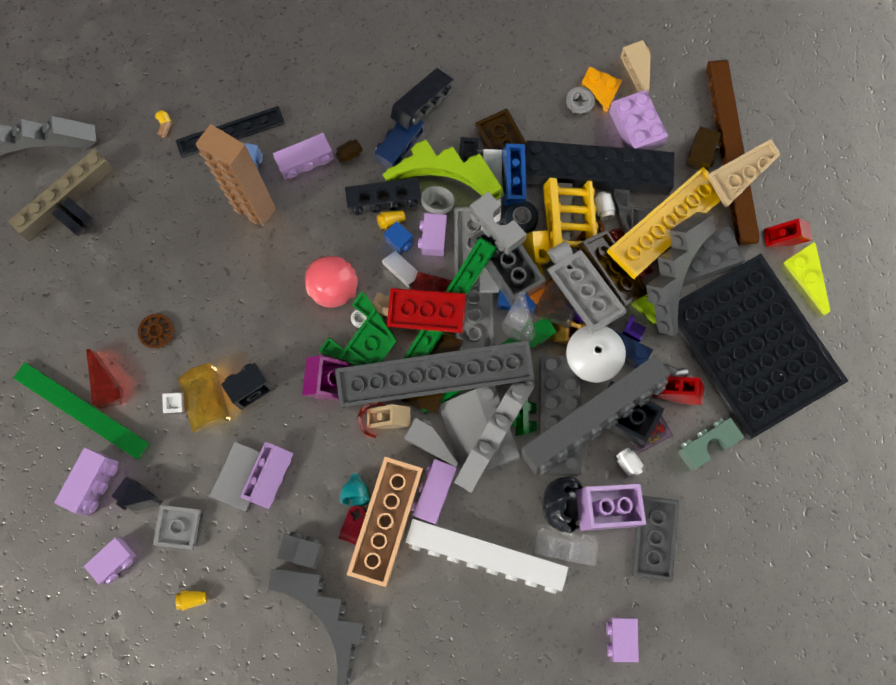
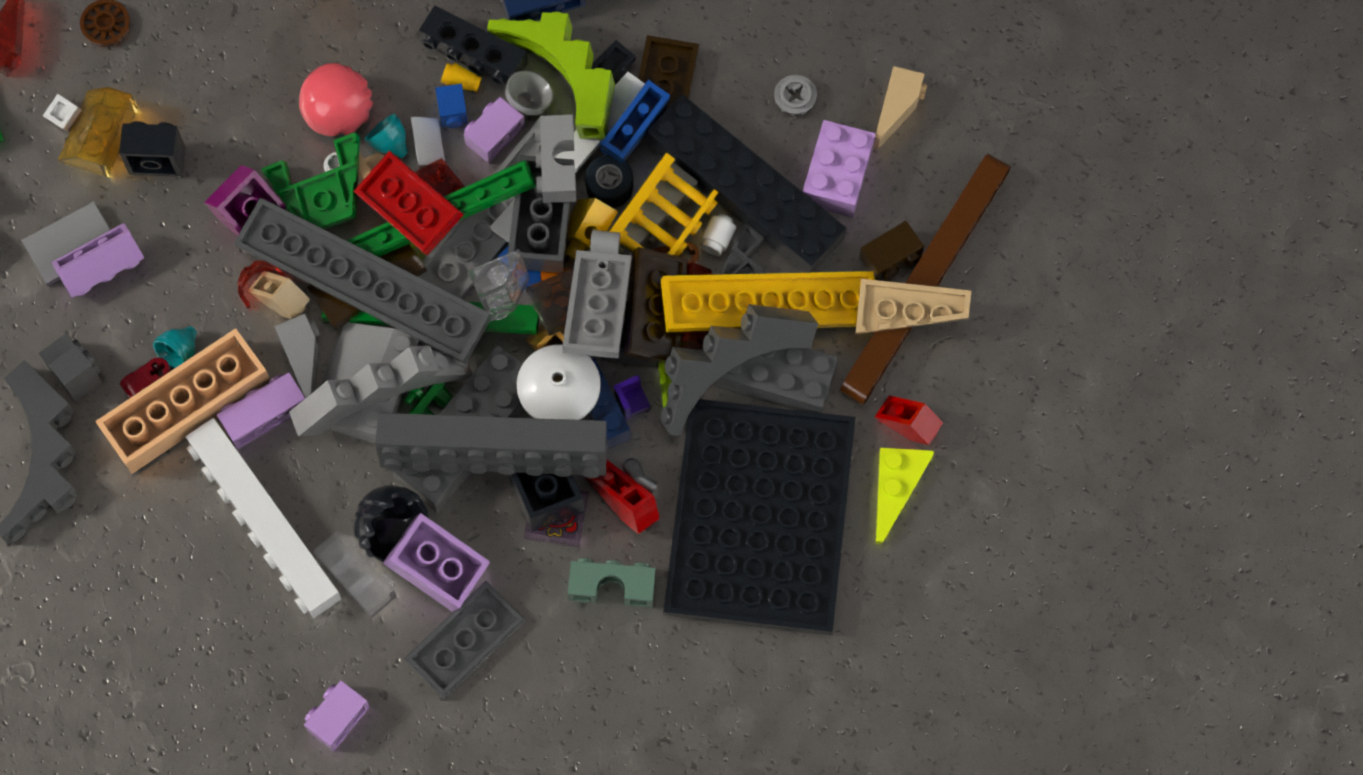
camera: 35 degrees right, 5 degrees down
light orange wing [581,67,622,112] -> none
white brick [616,447,644,478] -> none
none -> teal helmet [365,114,408,158]

